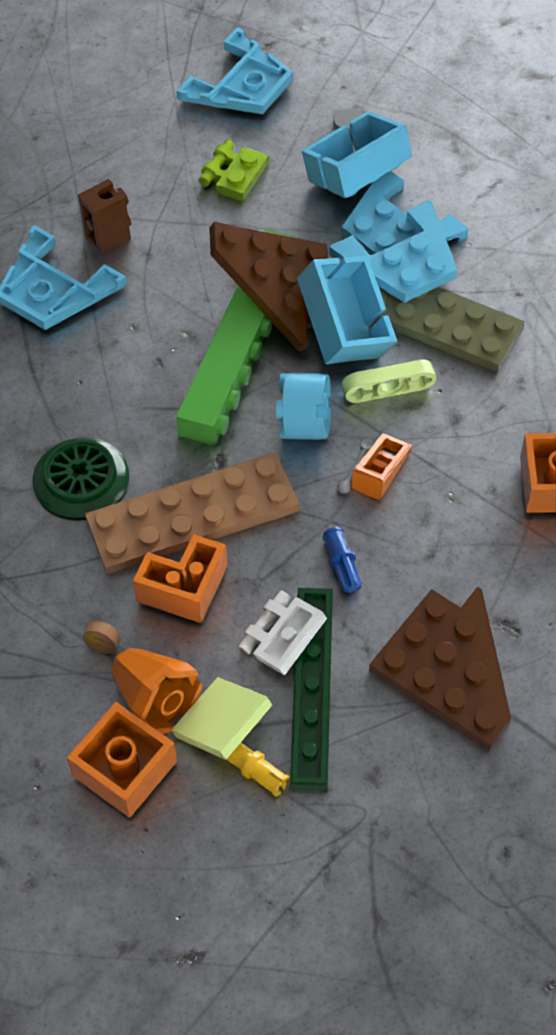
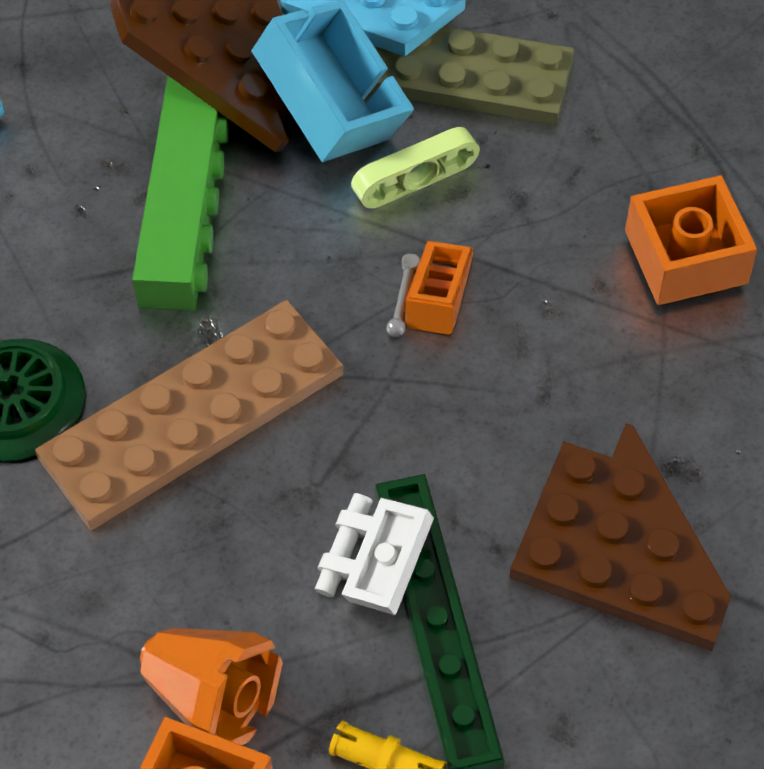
camera: 15 degrees left, 0 degrees up
medium nougat tile [82,621,121,654] -> none
orange brick [133,534,228,623] -> none
yellowish green tile [172,677,272,760] -> none
medium azure brick [276,373,331,440] -> none
blue axle [322,527,362,594] -> none

